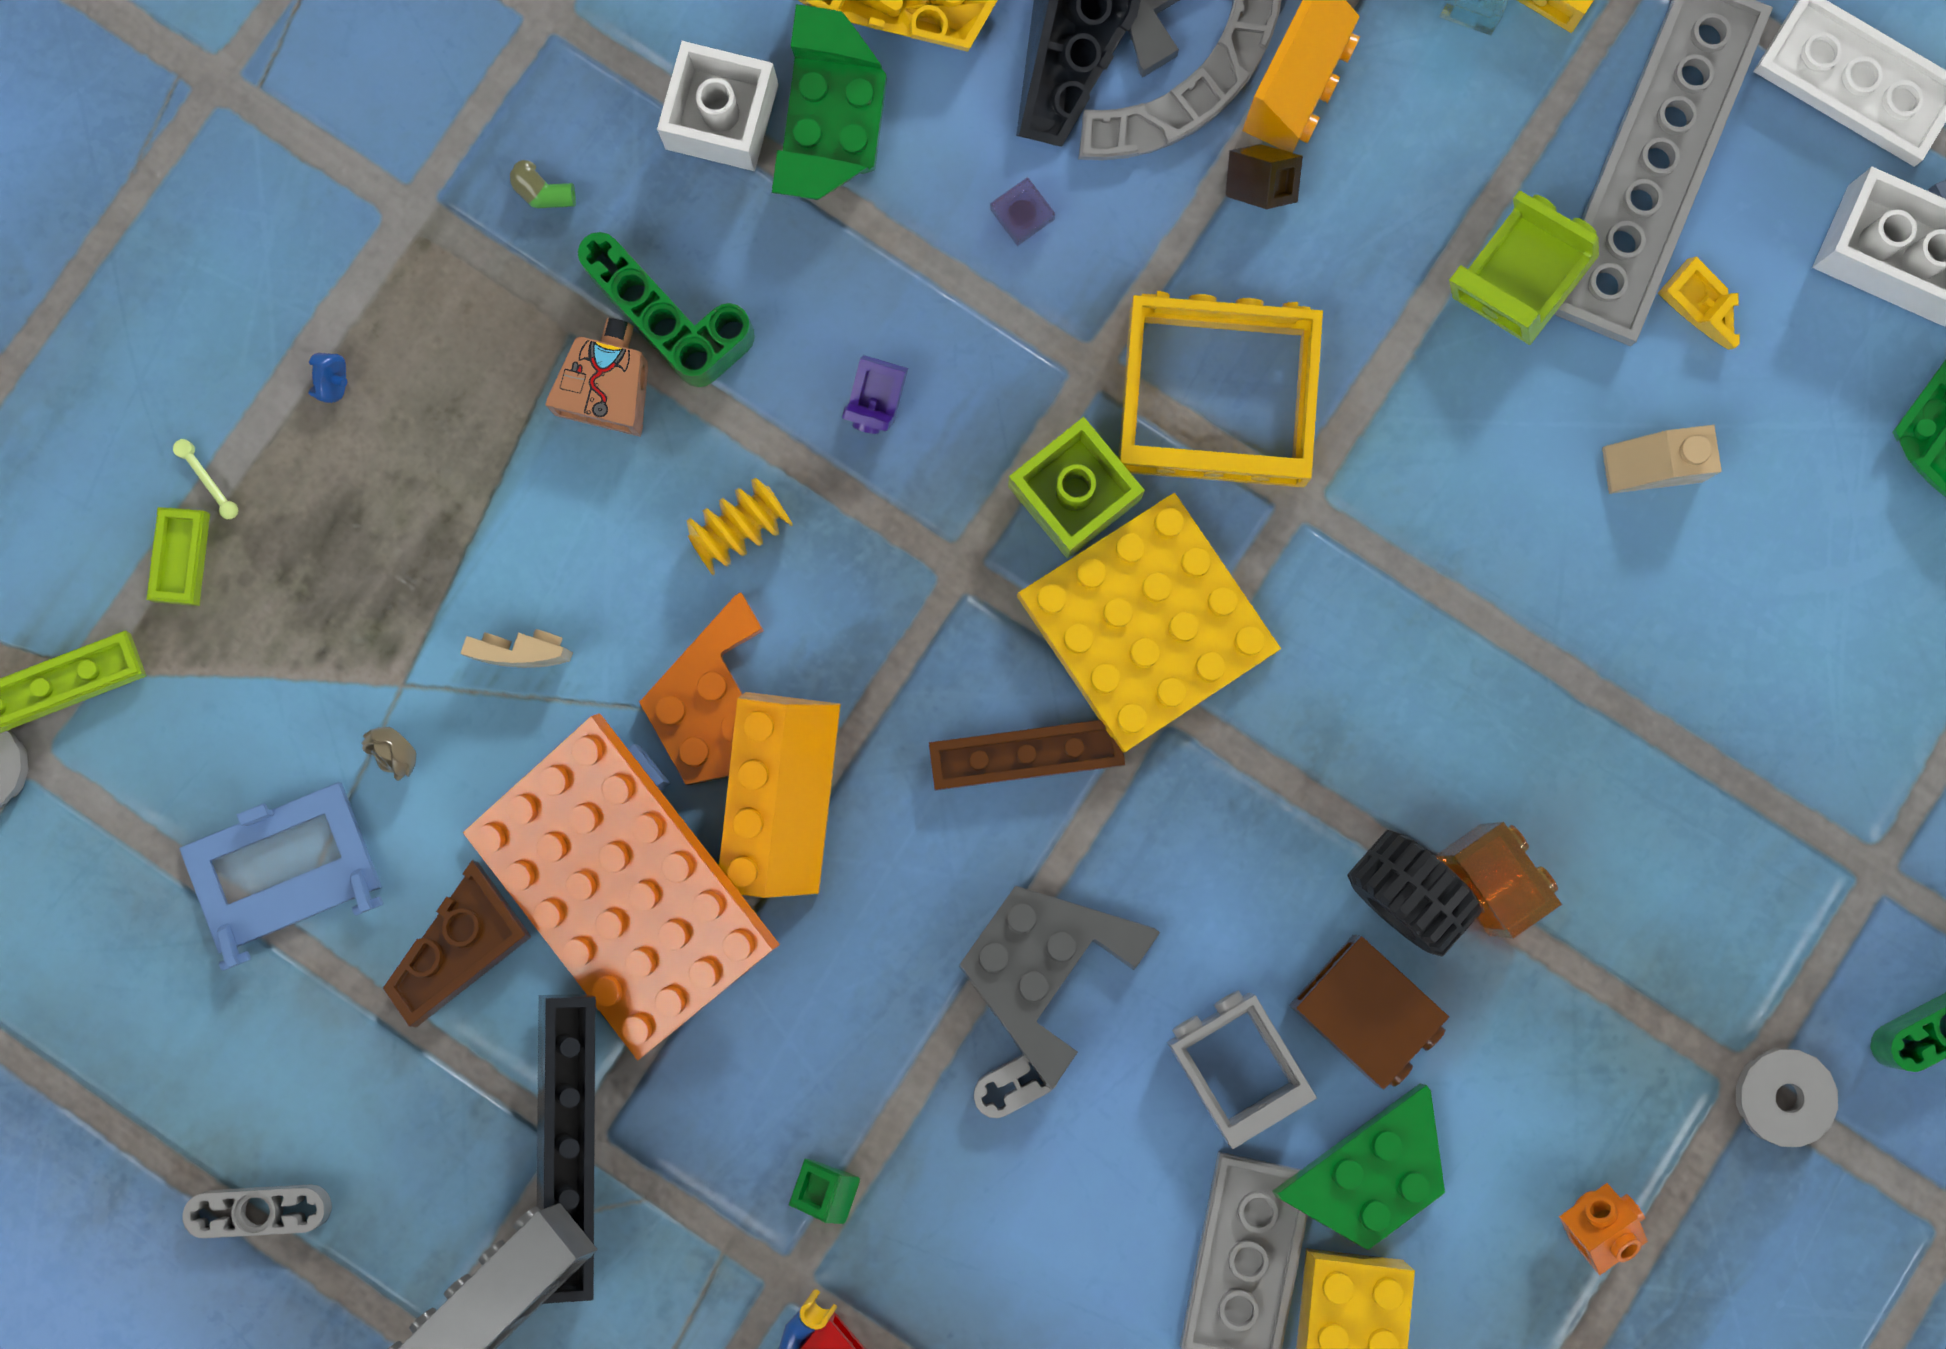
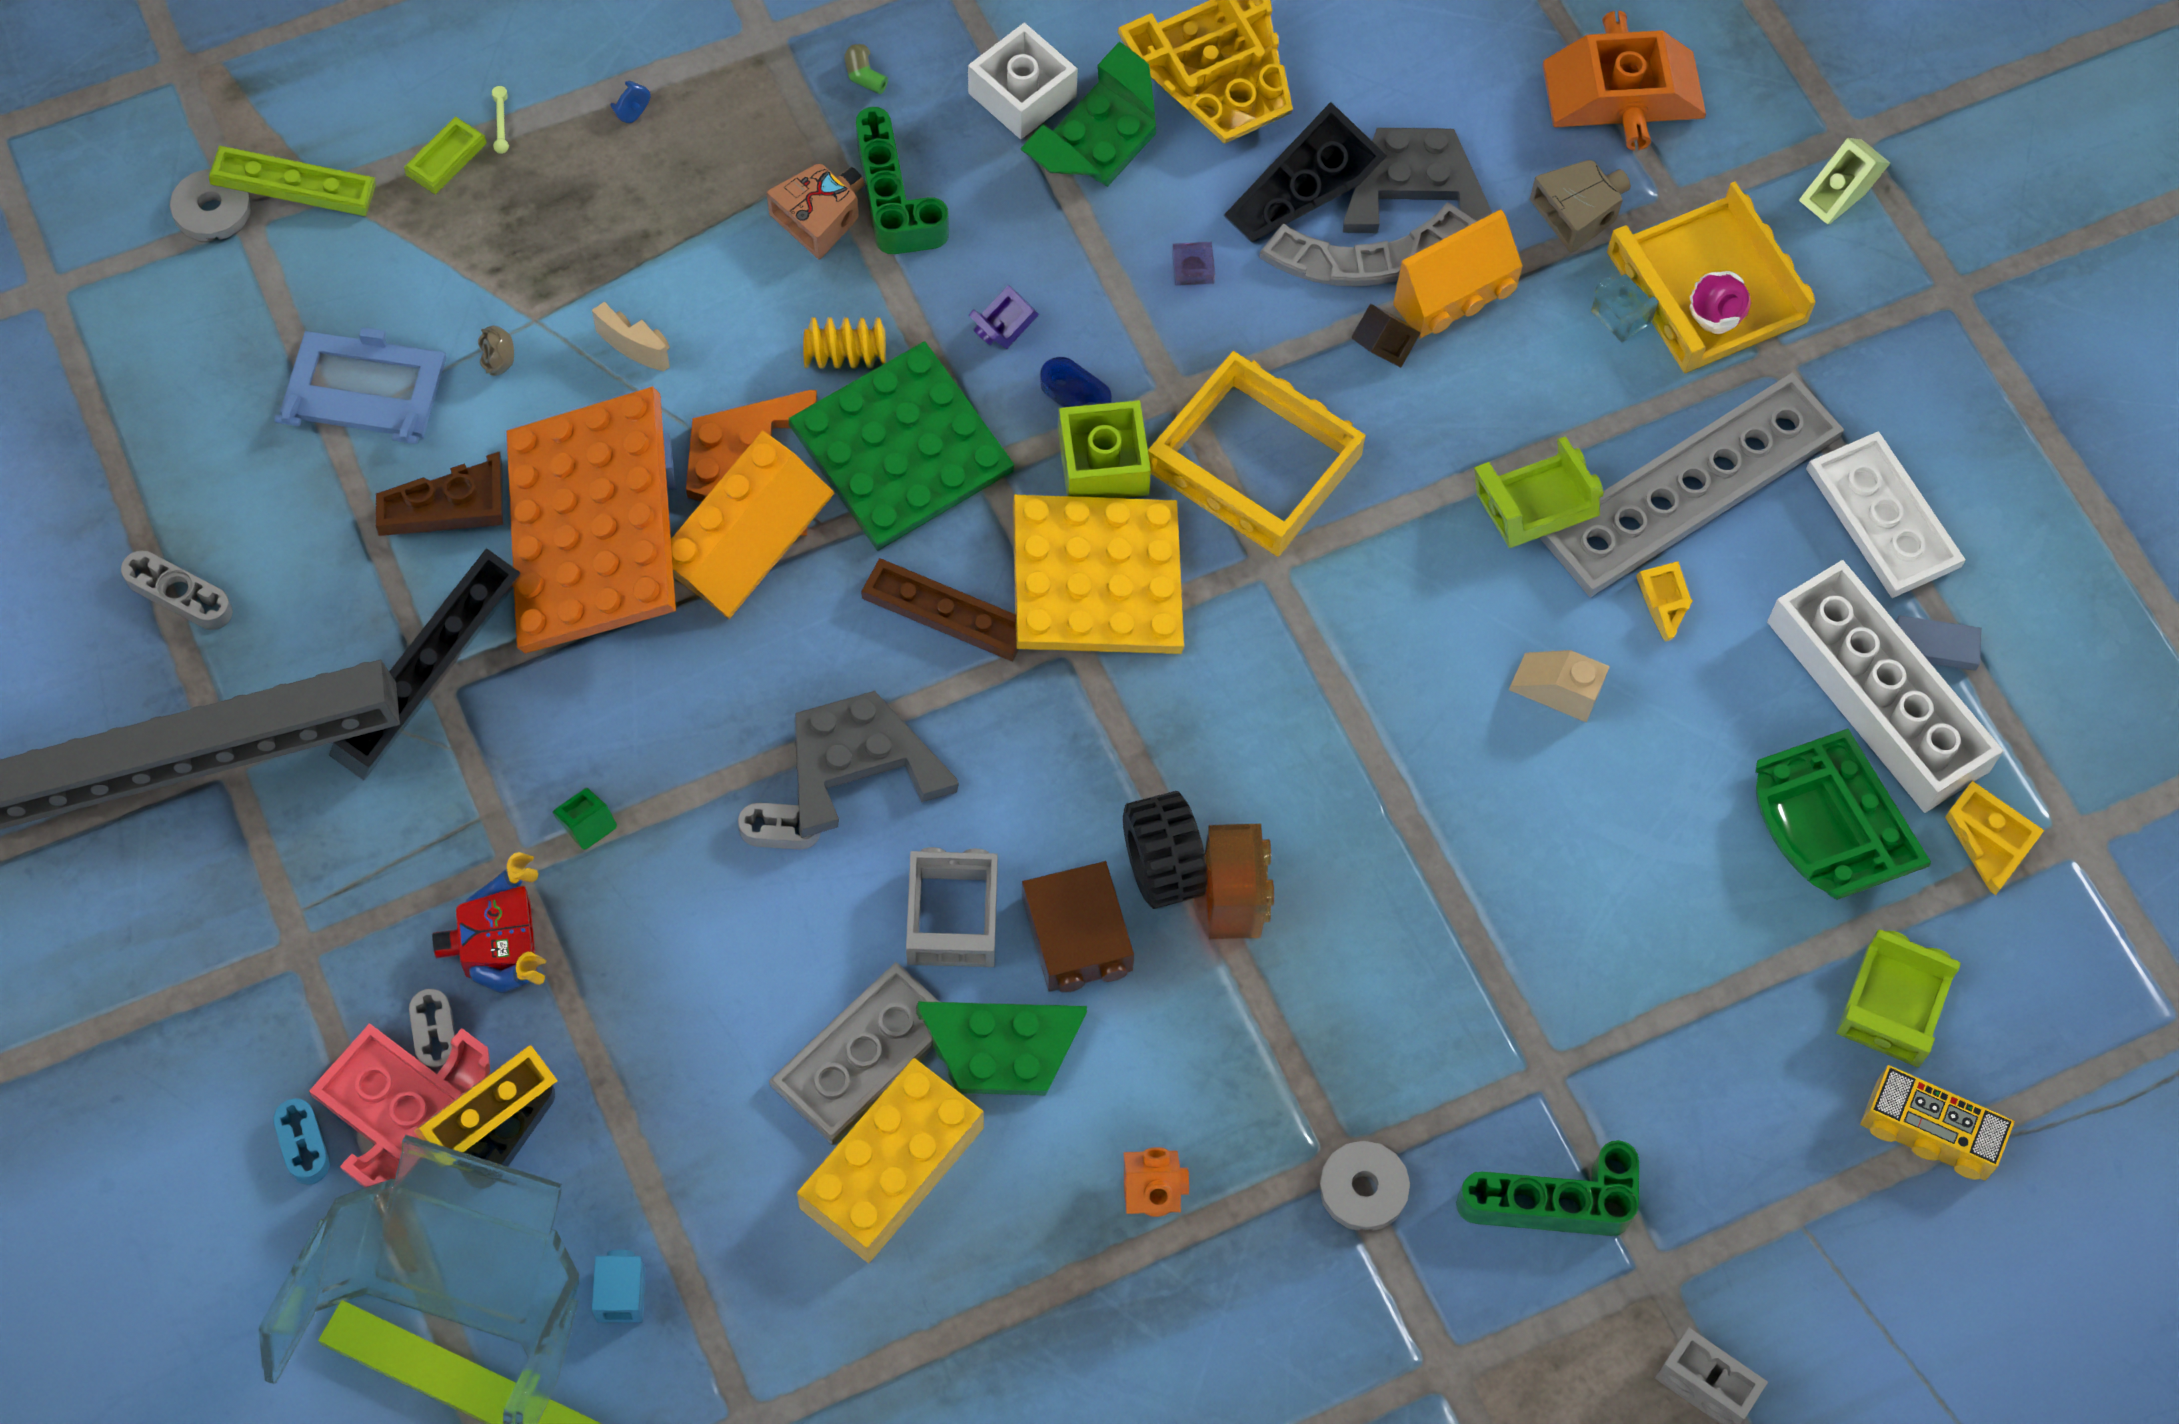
camera: 25 degrees right, 20 degrees down
none -> green plate [789,341,1015,551]
none -> clear blue plate [1040,357,1112,407]

